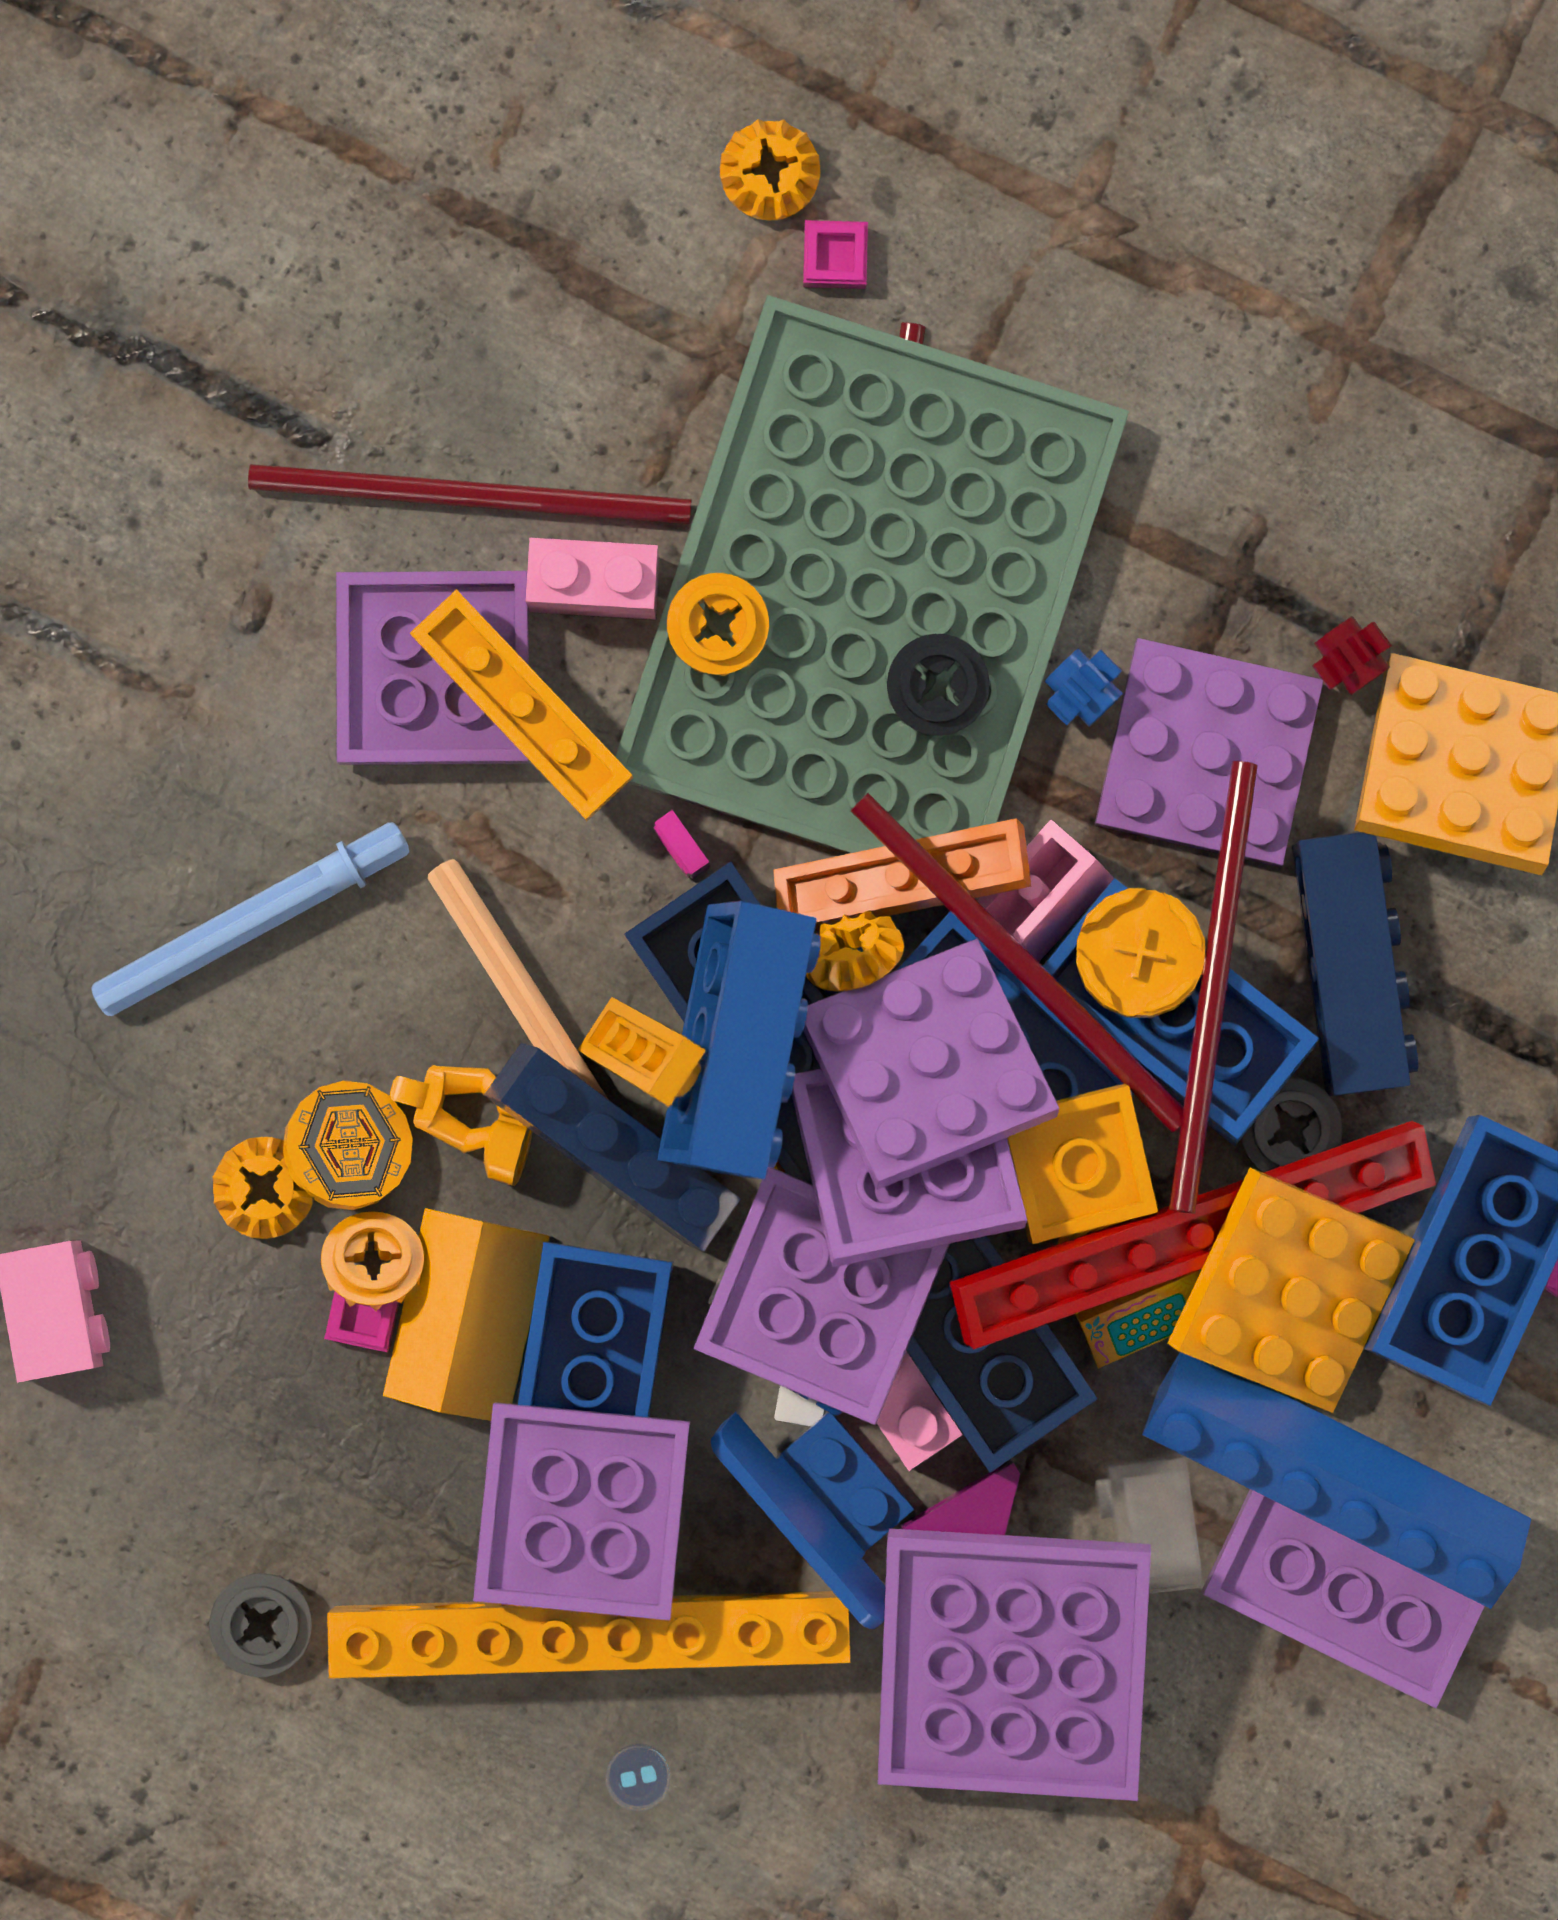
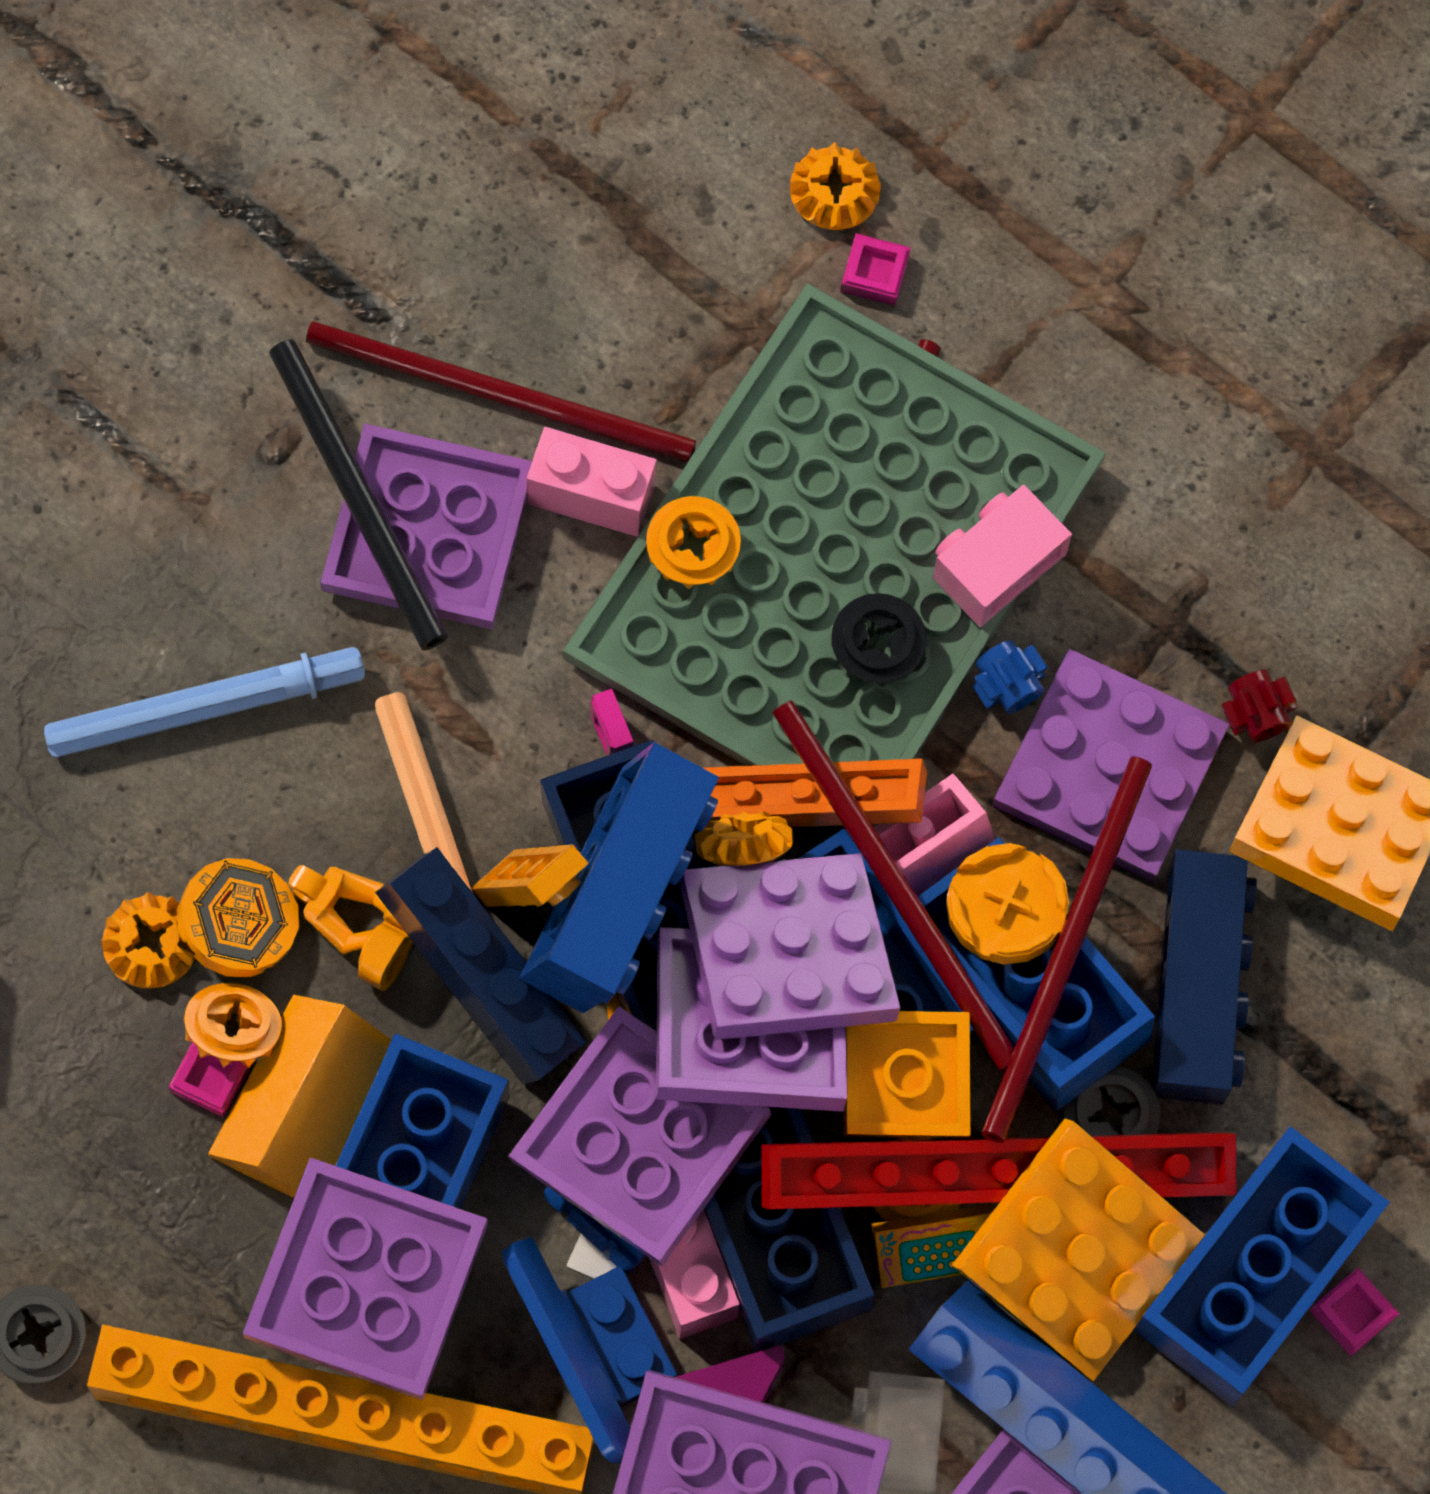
camera: 10 degrees right, 15 degrees down
light orange plate [410,589,633,821] -> none
none -> black piece [269,339,448,650]
none -> bright pink brick [932,484,1072,628]

